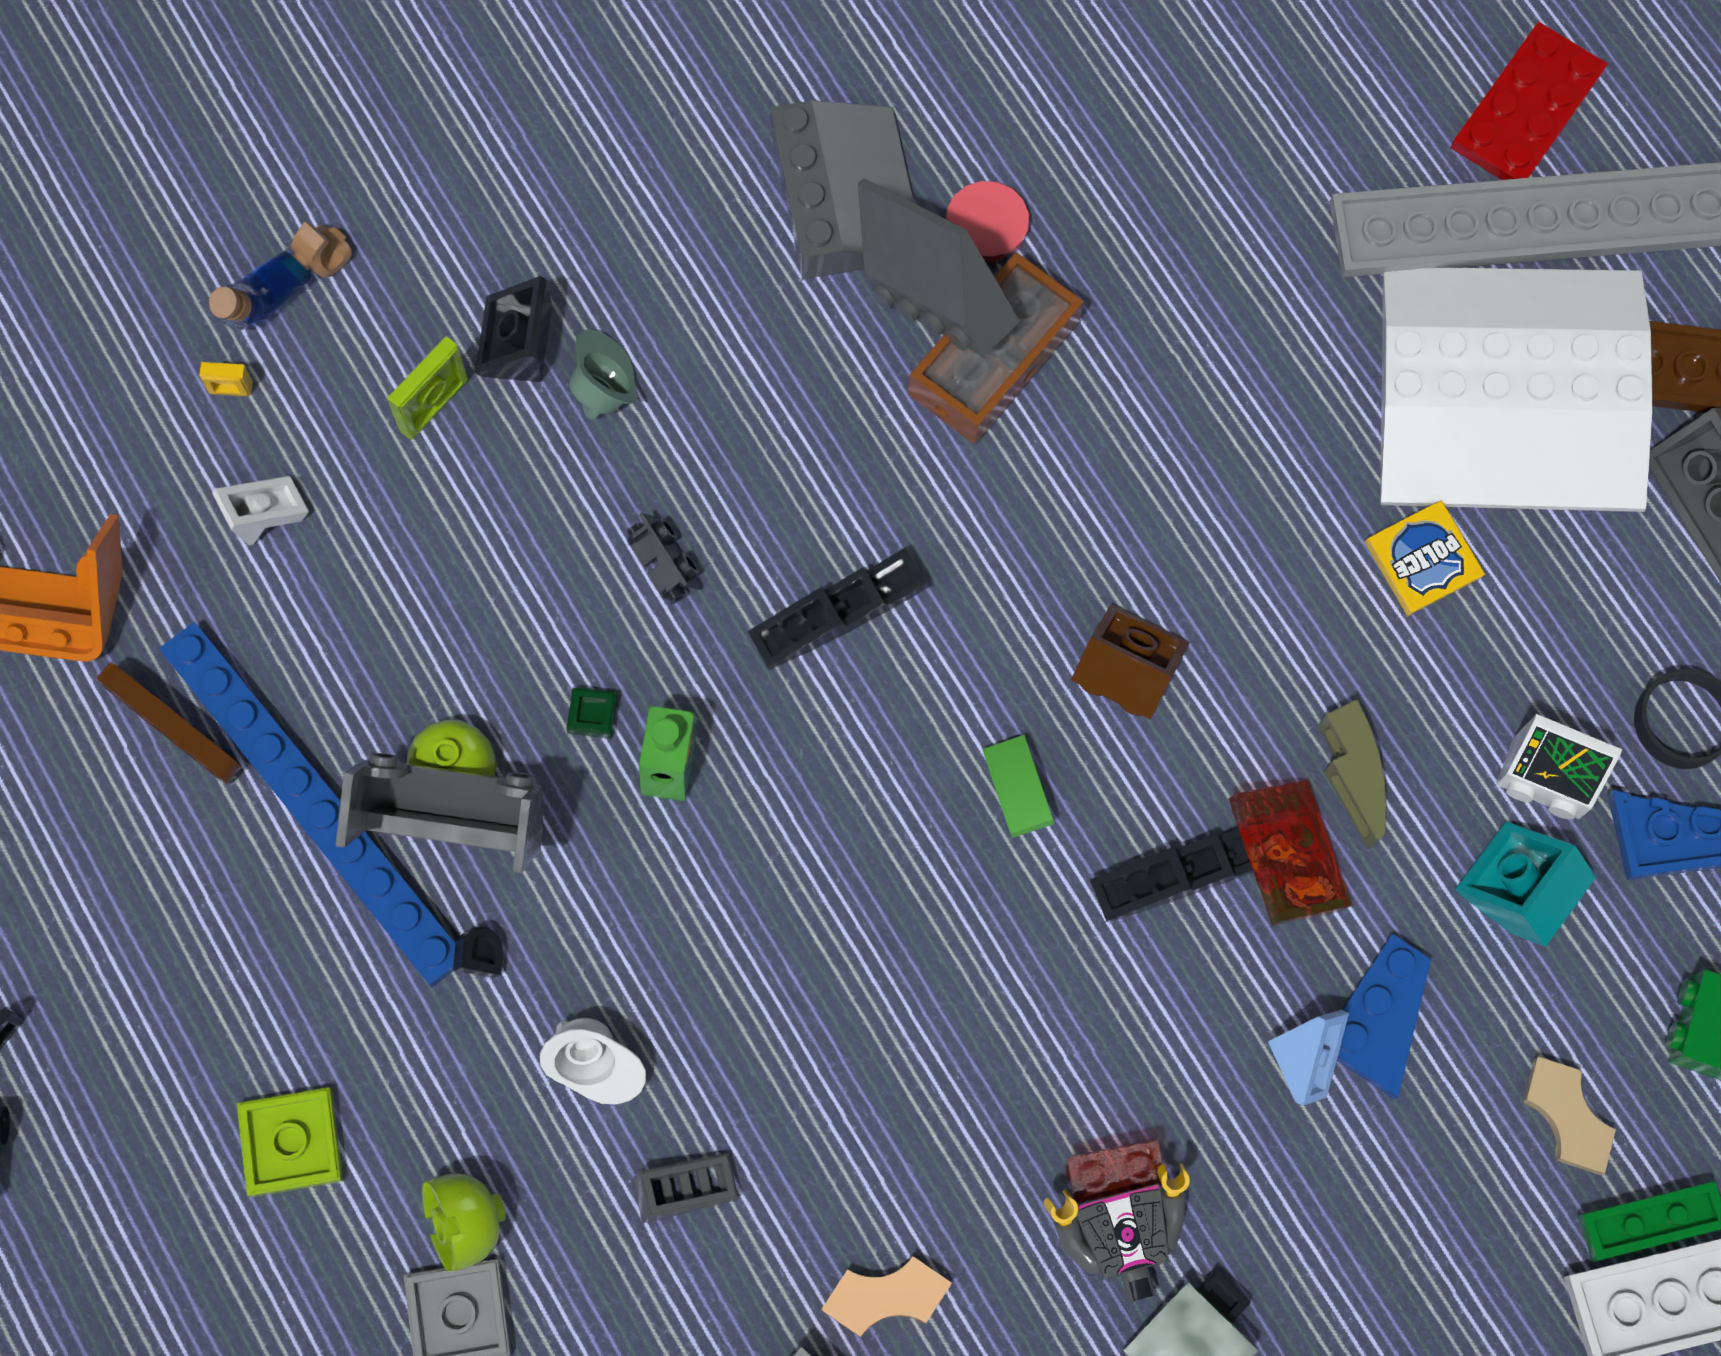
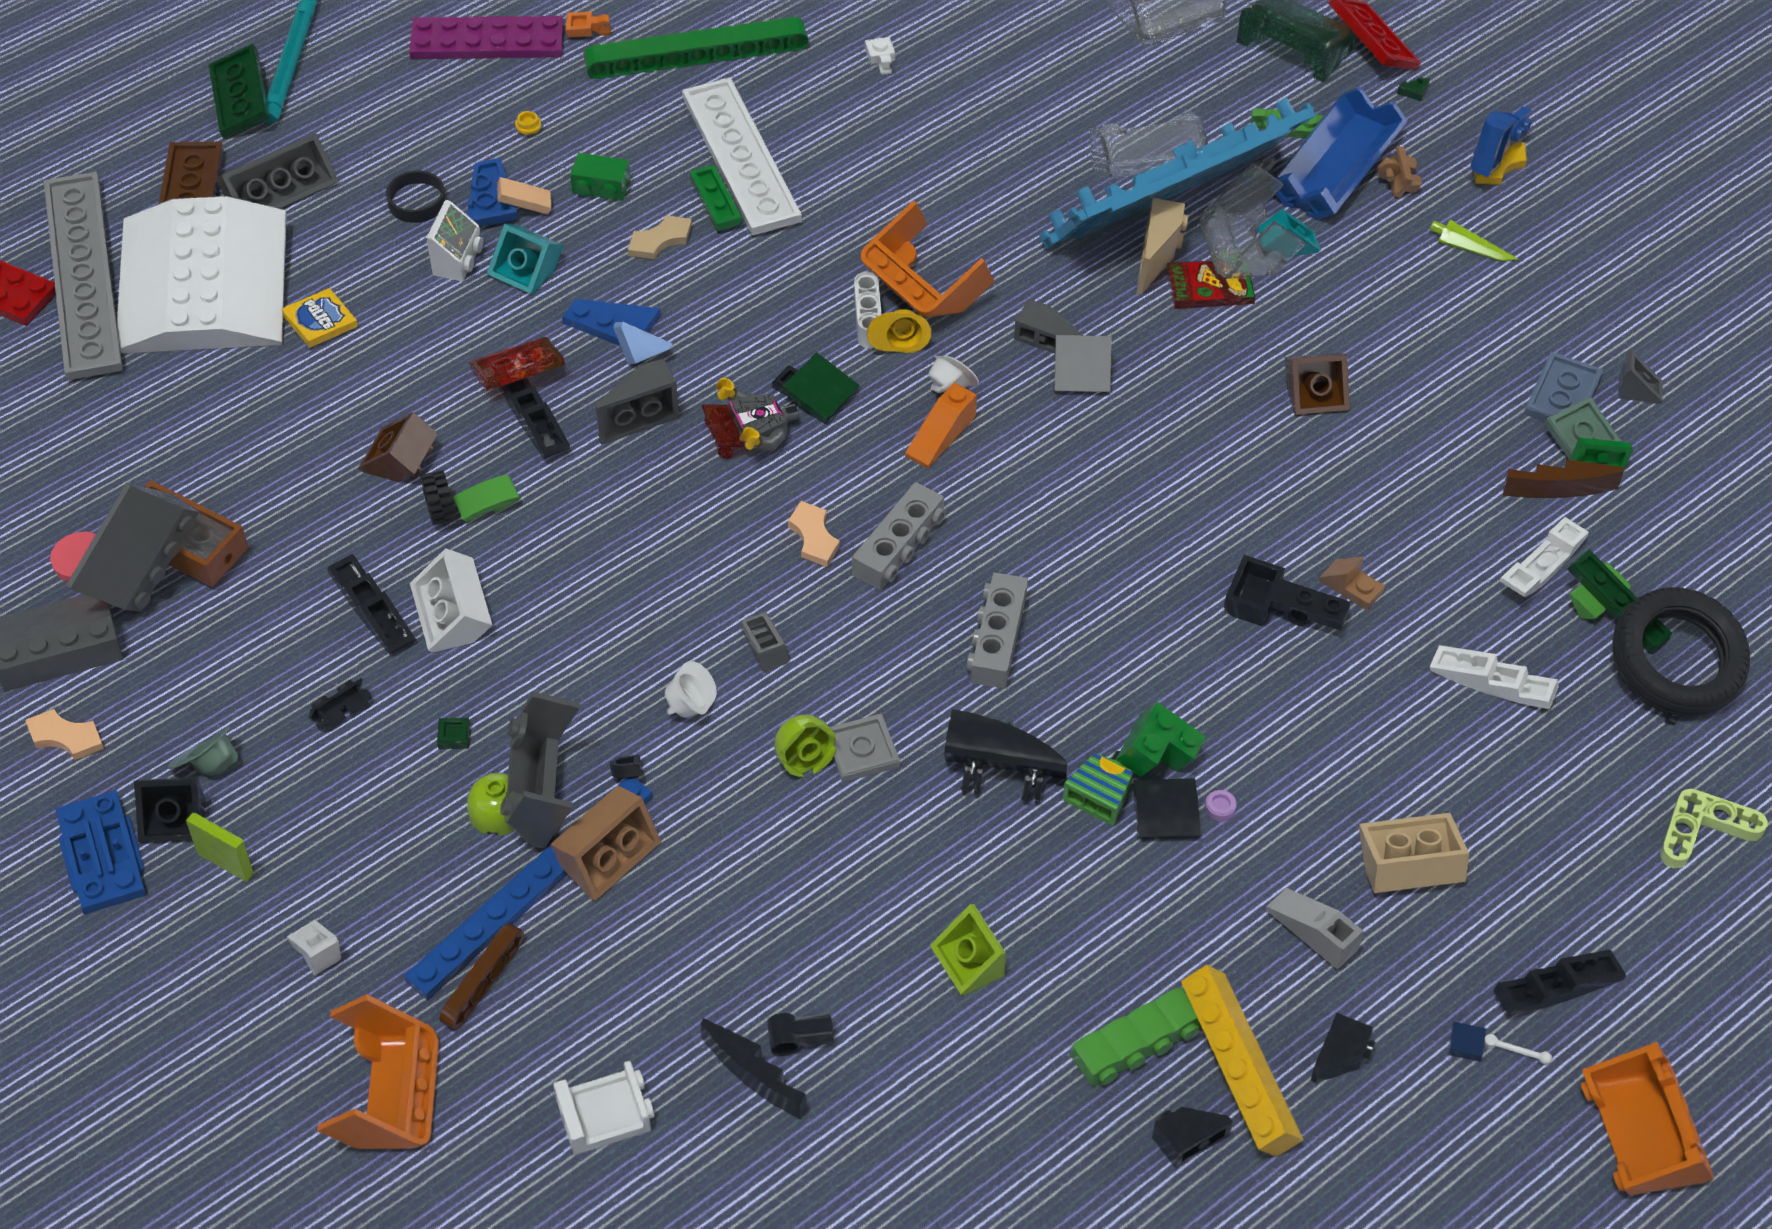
camera: 95 degrees left, 20 degrees down
yellow tile [199,362,253,396] -> none
piece [209,221,351,330] -> none
lime tile [237,1087,343,1198] -> none
bright green torso [639,706,699,801] -> none
olive slope [1318,700,1386,849] -> none
none -> light nougat tile [25,709,104,760]
none -> blue piece [55,790,146,915]
none -> white slope [410,548,492,652]
none -> black tyre [420,470,456,525]
none -> light nougat tile [497,177,551,214]
none -> medium nougat slope [550,785,661,901]
none -> dark grey slope [595,358,679,445]

